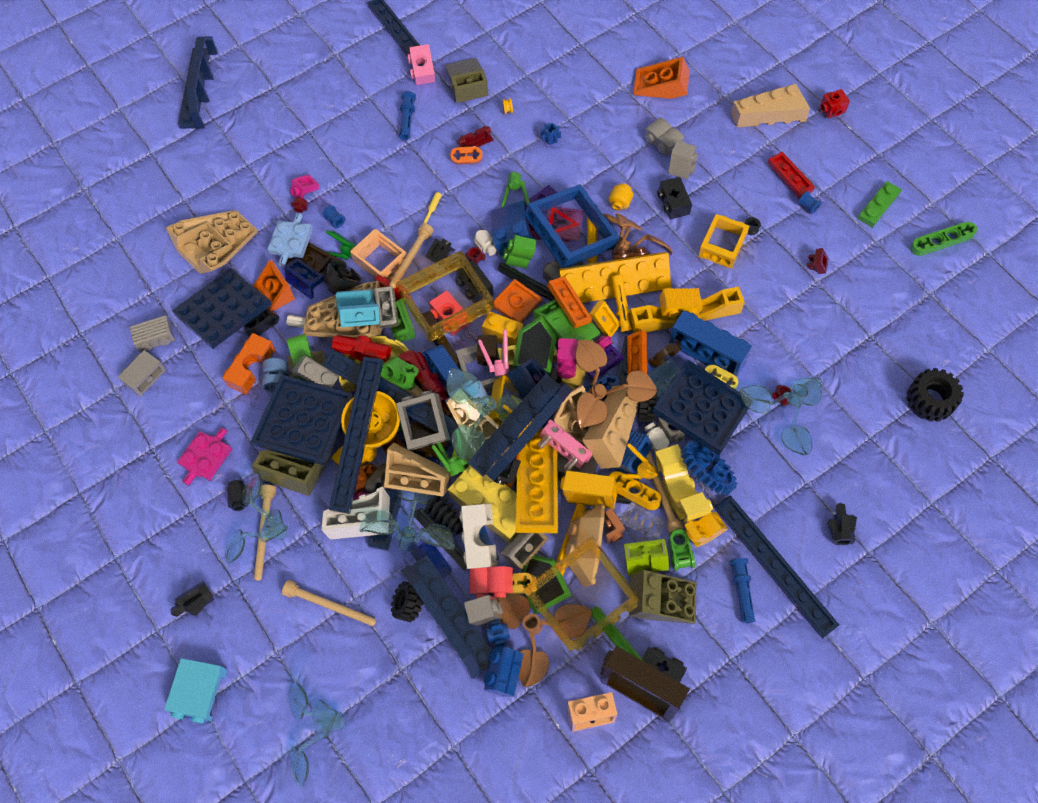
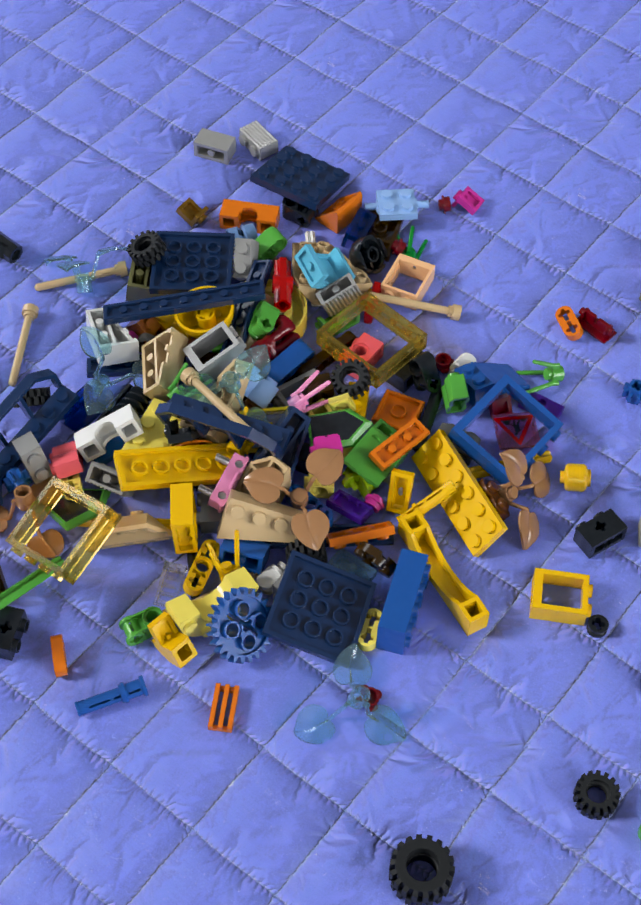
camera: 70 degrees right, 10 degrees down
tan wedge [166,210,258,274] -> none
dark pink plate [177,427,232,486] -> none
dark blue plate [178,36,218,129] -> none
black brick [226,480,248,511] -> none
blue bush [322,205,346,228] -> none
blue pin [399,91,416,140] -> none
light yellow piece [424,192,442,223] -> none
black bracket [425,238,455,266] -> none
nougat bracket [604,508,625,544] -> none
lime piece [624,537,669,575] -> none
olive slope [629,570,697,624] -> none
yellow brick [659,288,703,318] -> none
dark blue tile [714,495,840,639] -> none
dark red tile [807,248,829,274] -> none
black rock [827,503,857,545] -> none
none -> orange beam [50,634,68,678]
none -> black tyre [127,230,166,268]
none -> pearl gold bracket [176,197,209,227]
none -> tan piece [180,367,250,427]
none -> orange tile [208,683,240,733]
none -> light yellow tile [328,393,356,411]
none -> black tyre [331,358,371,399]
none -> dark red plate [390,238,407,256]
none -> black piece [408,351,441,393]
none -> black tyre [573,770,621,820]

